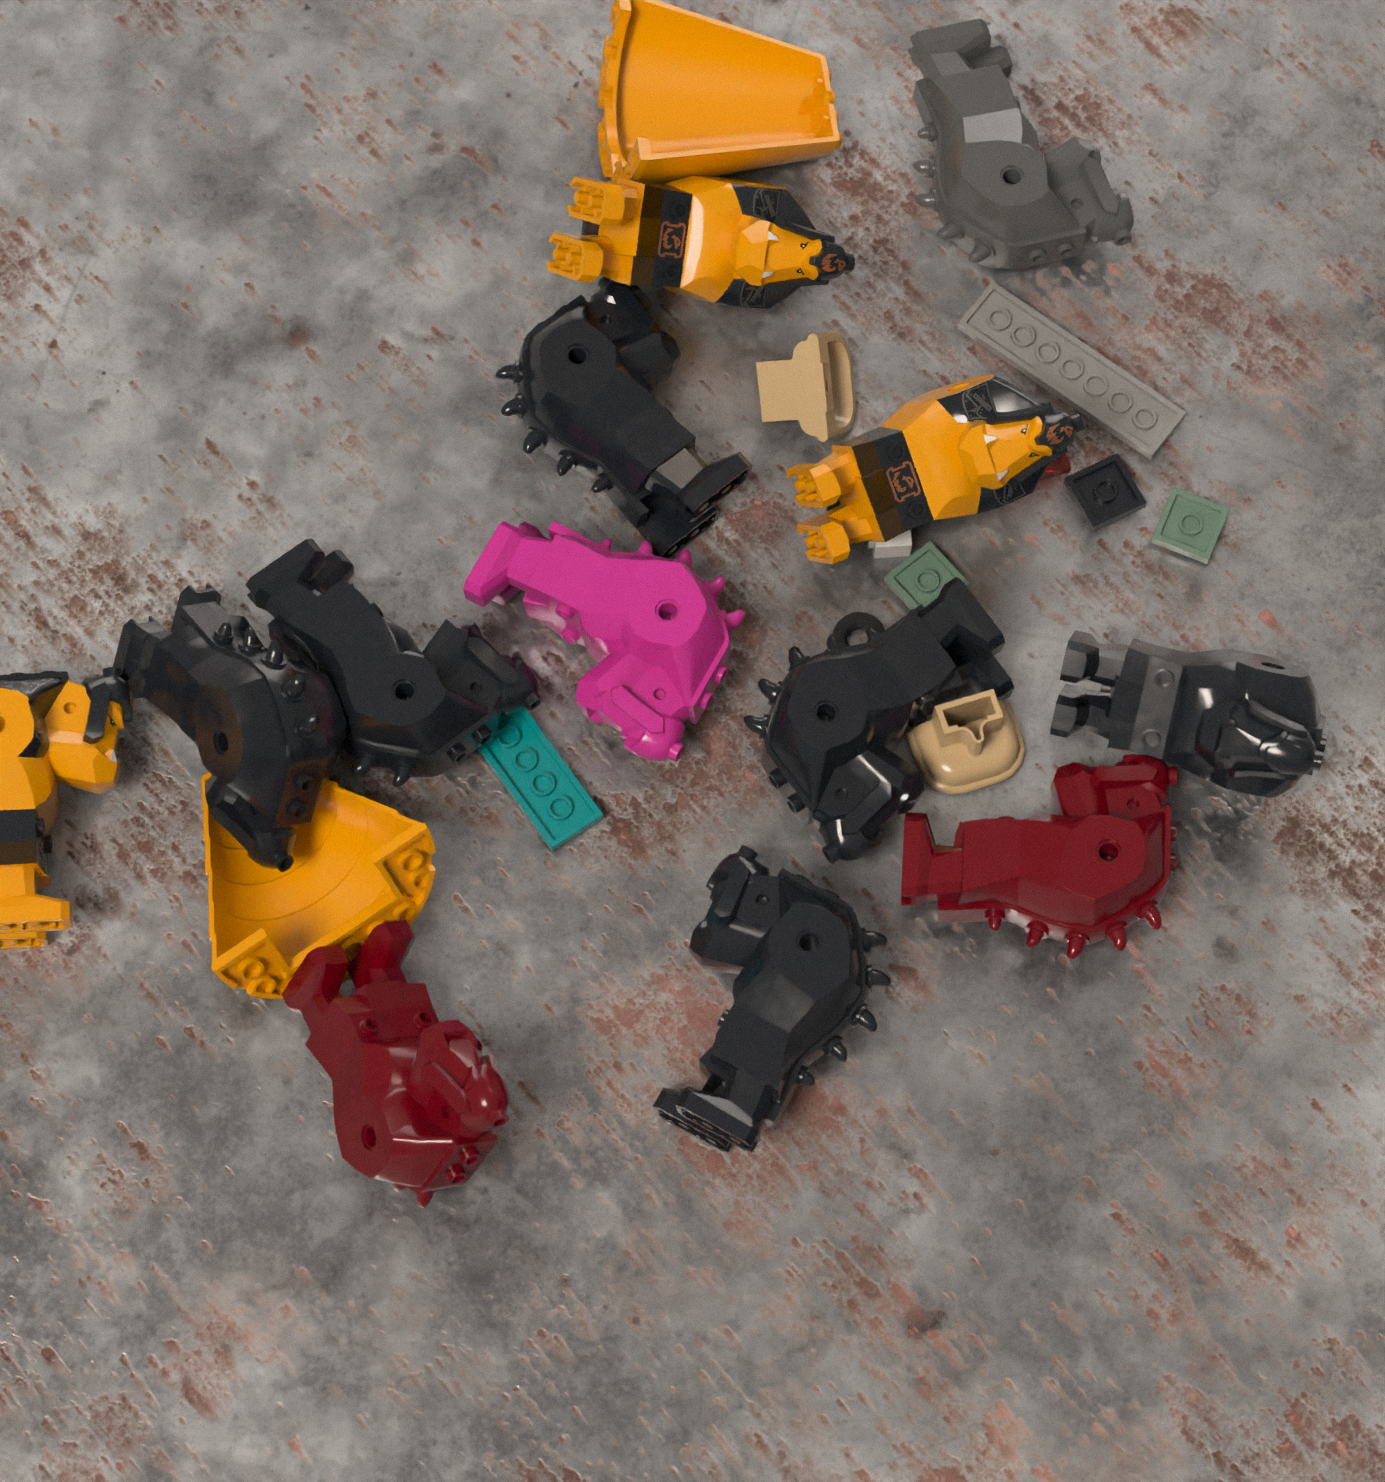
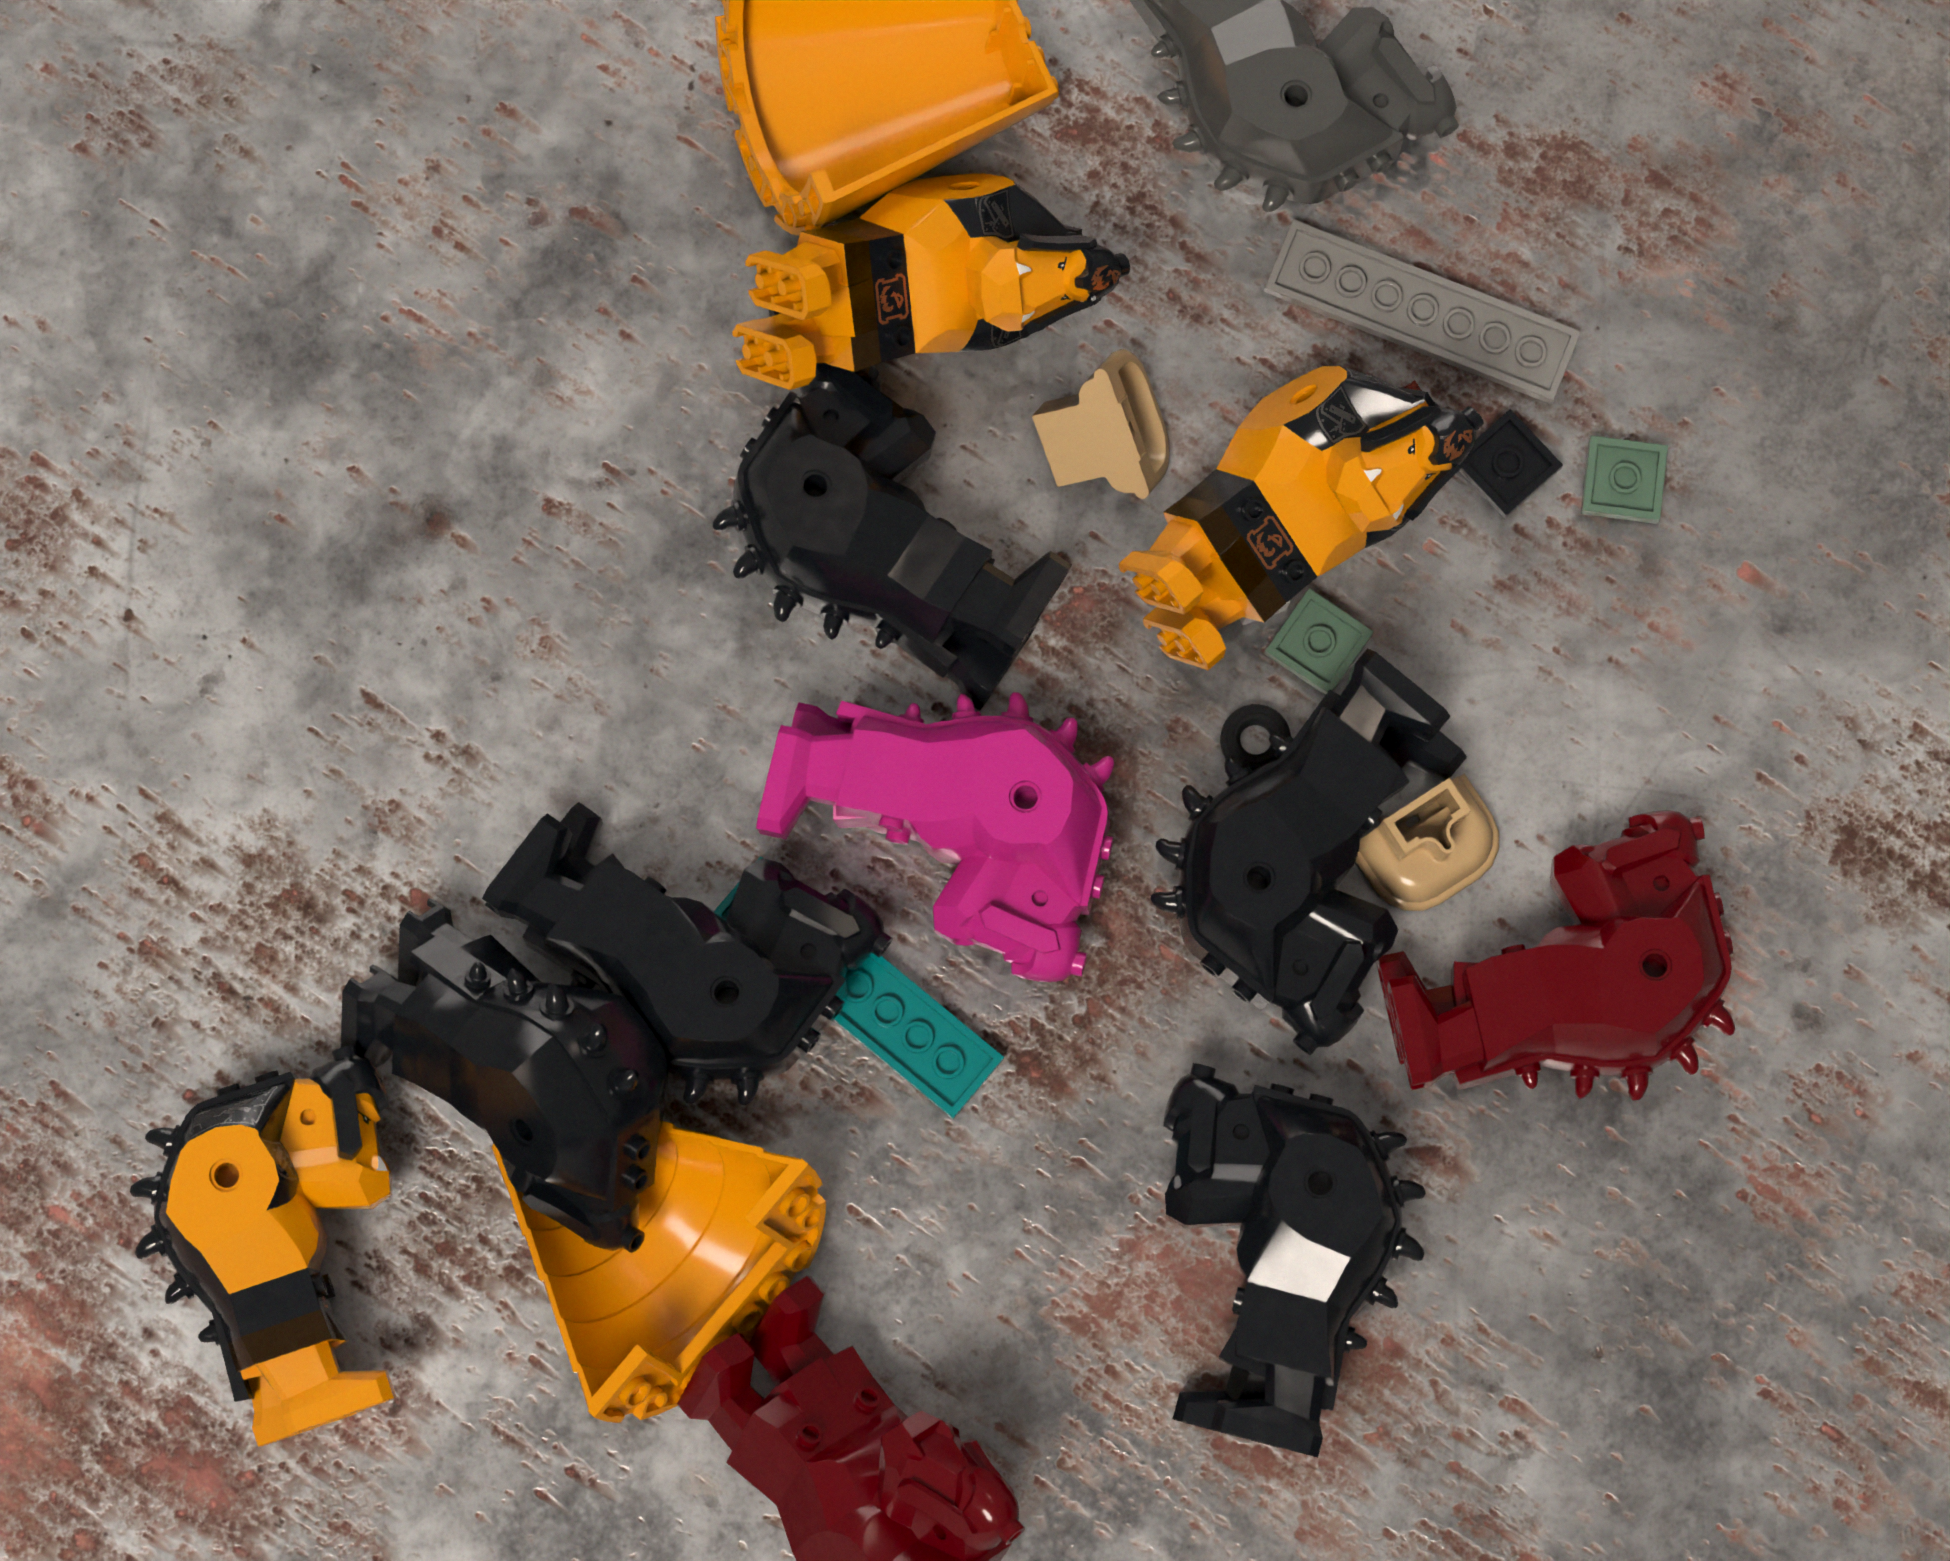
camera: 15 degrees left, 10 degrees up
black piece [1050,630,1328,798] -> none

